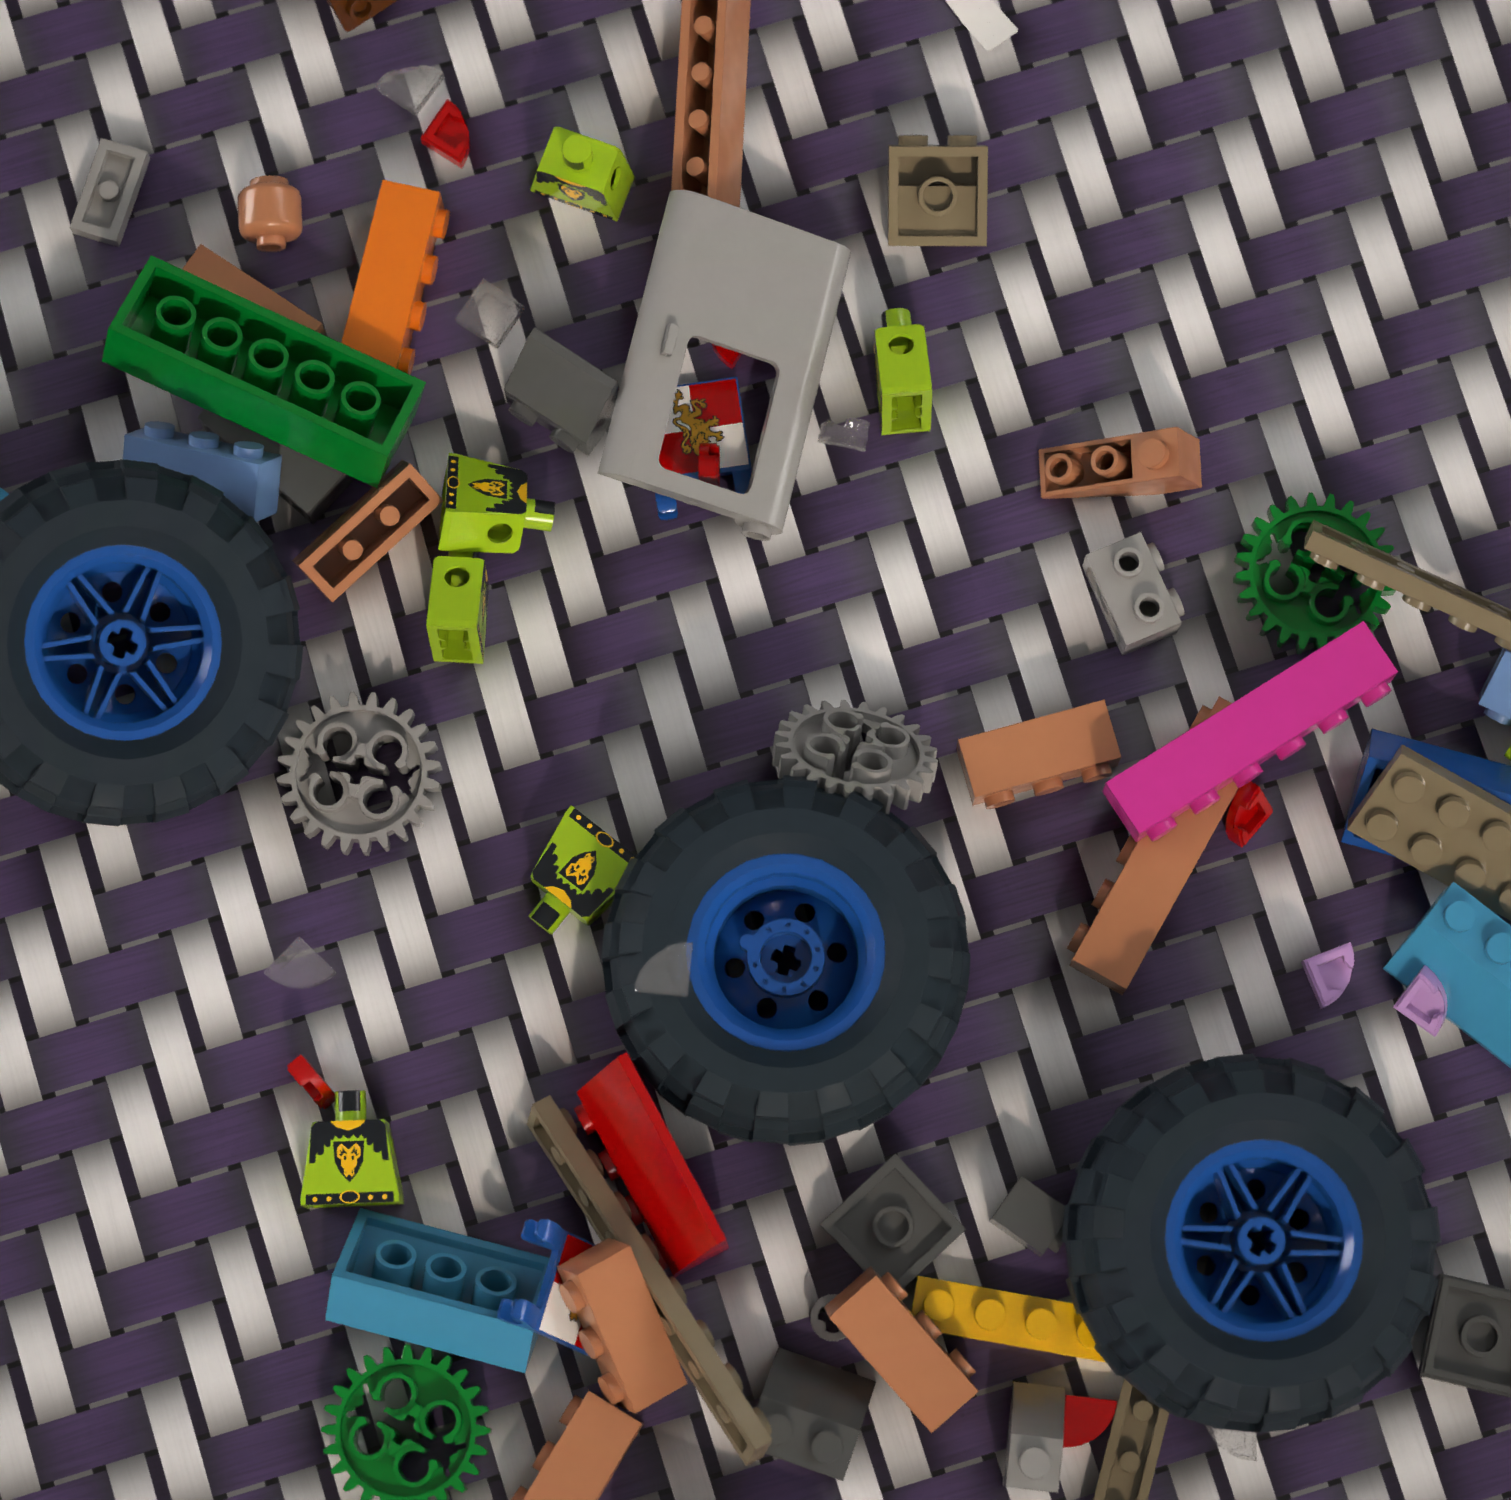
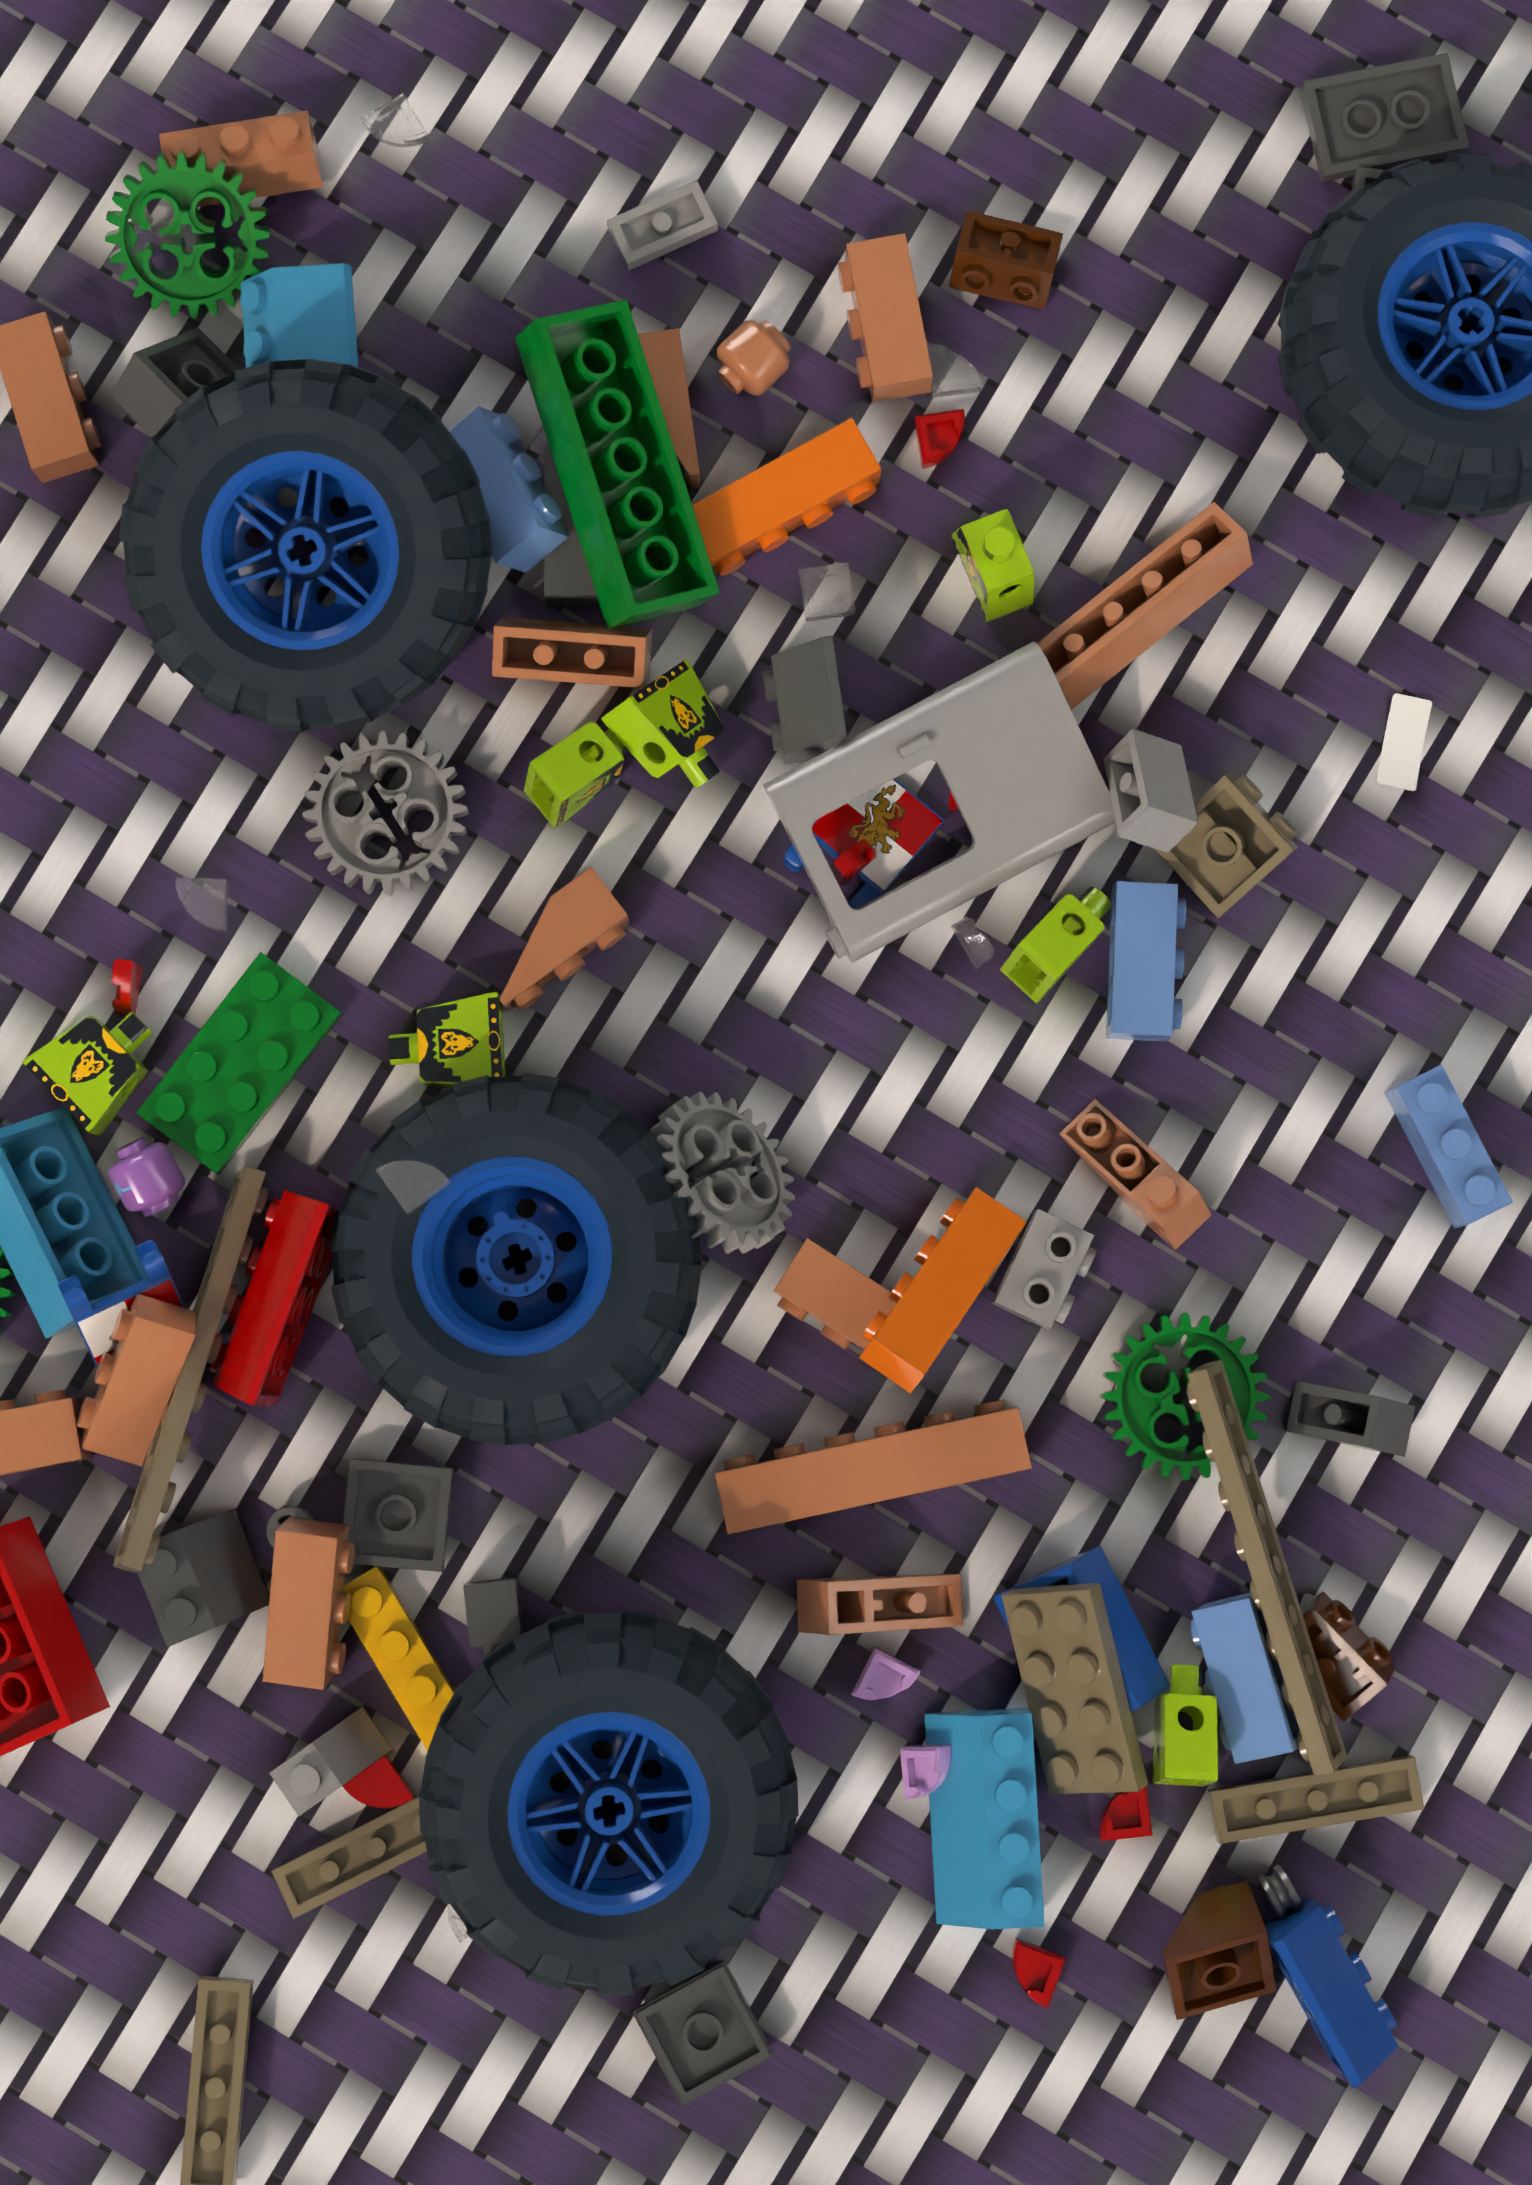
camera: 45 degrees right, 5 degrees up
dark pink brick [1102,621,1398,842] -> none
red tile [1226,781,1273,848] -> none
none -> medium lavender head [108,1137,185,1217]
none -> green plate [136,952,343,1175]
none -> nougat slope [499,867,630,1011]
none -> nougat slope [797,1574,963,1635]
none -> nougat brick [838,233,933,403]
none -> orange brick [859,1187,1027,1394]
none -> light grey brick [1103,728,1198,853]
none -> medium blue brick [1106,881,1186,1042]
none -> dark grey slope [1286,1381,1415,1457]
none -> medium blue brick [1385,1064,1513,1229]

